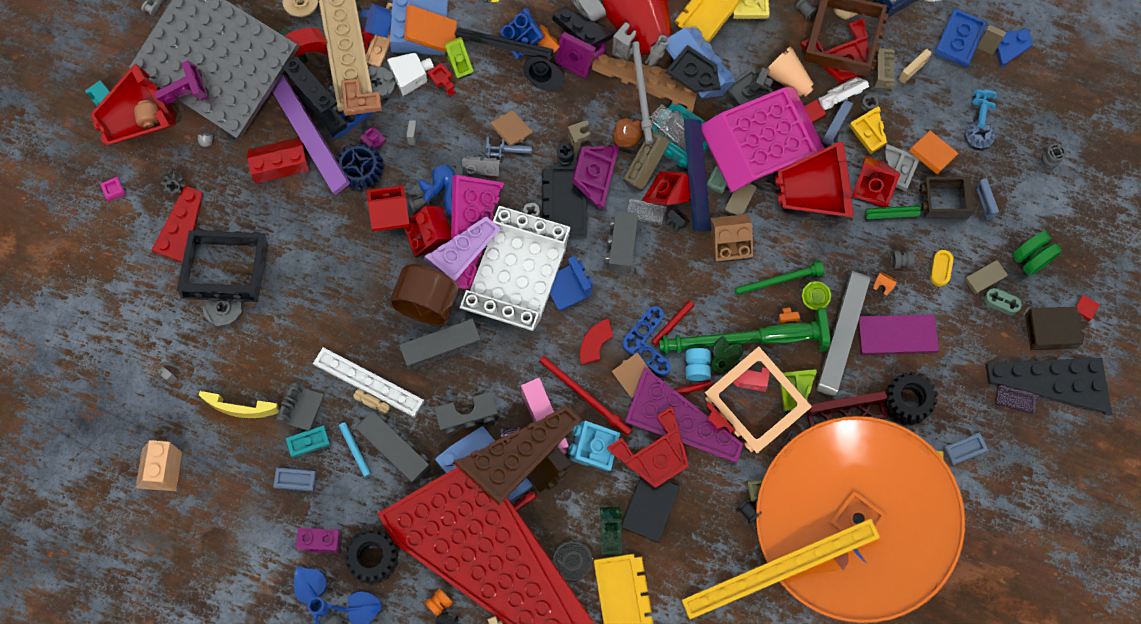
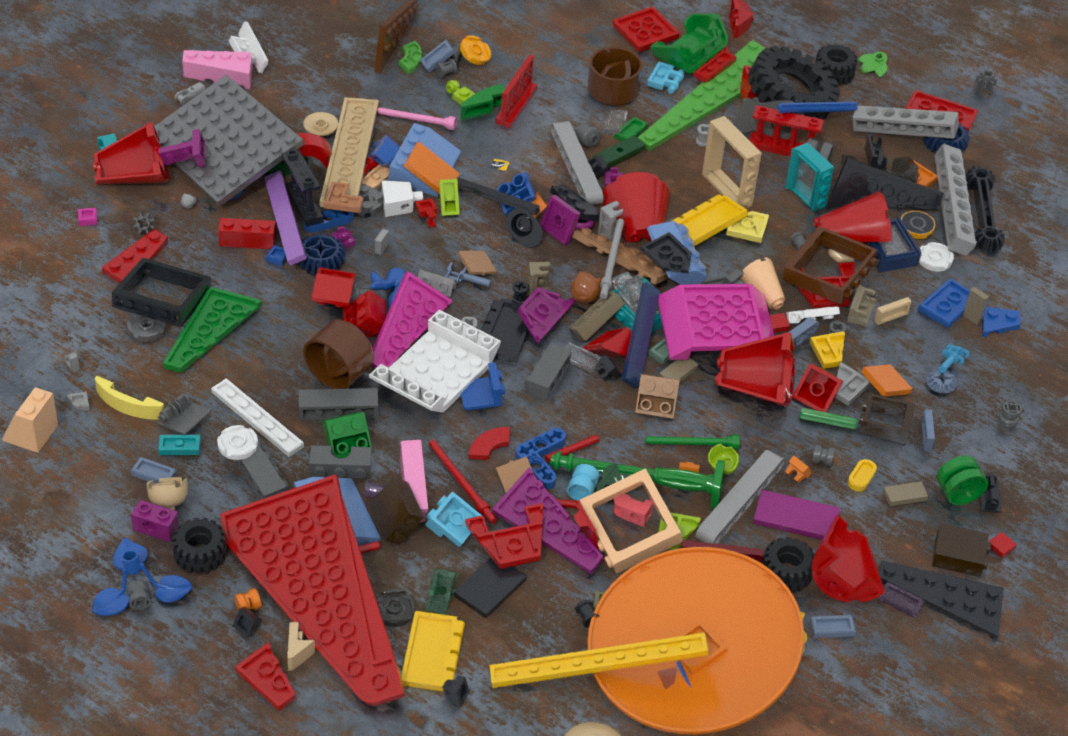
camera: 15 degrees right, 25 degrees down
nougat head [134,100,159,129] -> none
medium azure bar [339,422,371,478] -> none
tan axle [353,389,390,415] -> none
lavender wing [424,217,501,281] -> none
reddish brown wing [454,406,582,505] -> none
light grey pin [645,35,669,66] -> none
sand green beam [984,288,1022,315] -> none
none -> light grey tile [67,392,90,411]
none -> tan cylinder [147,477,188,510]
none -> green wing [163,287,262,373]
none -> white tile [217,425,258,460]
none -> blue tile [266,245,287,266]
none -> green slope [321,411,373,458]
none -> red cone [812,514,885,603]
none -> black hinge [980,473,1001,513]

